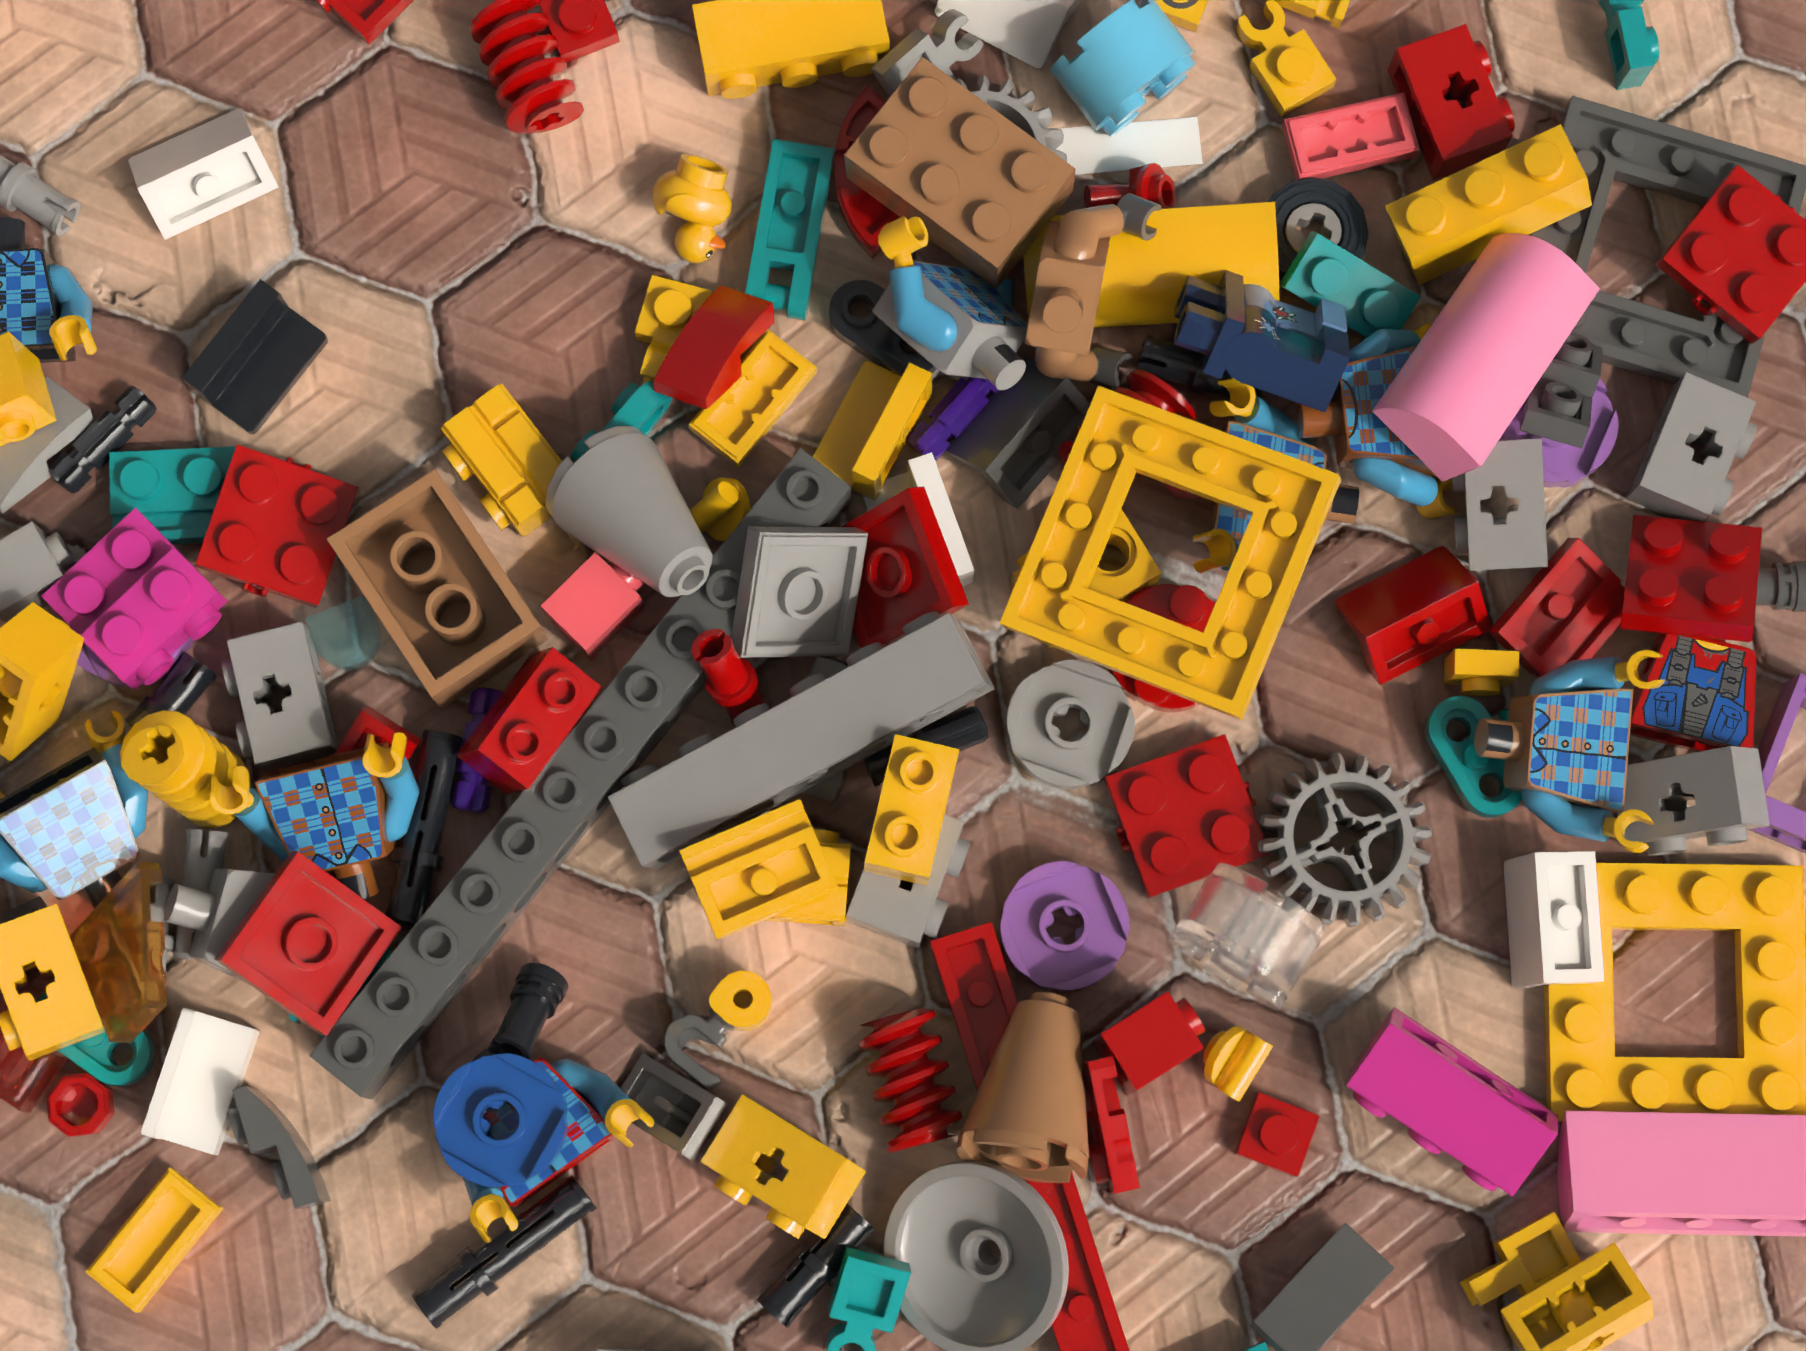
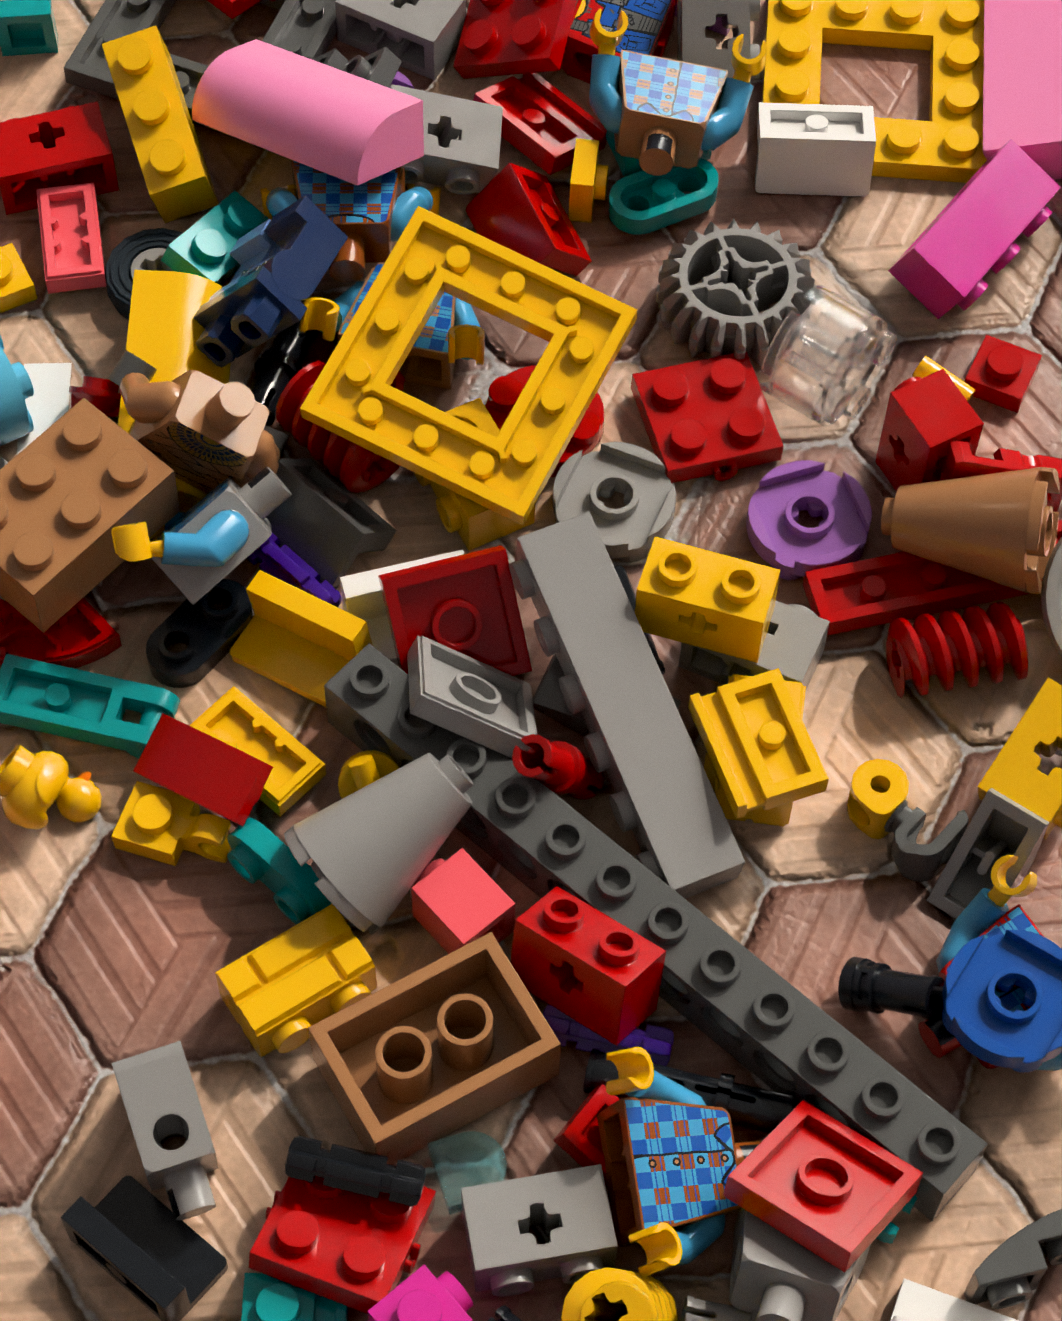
camera: 85 degrees left, 20 degrees down
none -> light grey torso [111,1041,218,1220]
none -> black axle [285,1136,426,1206]

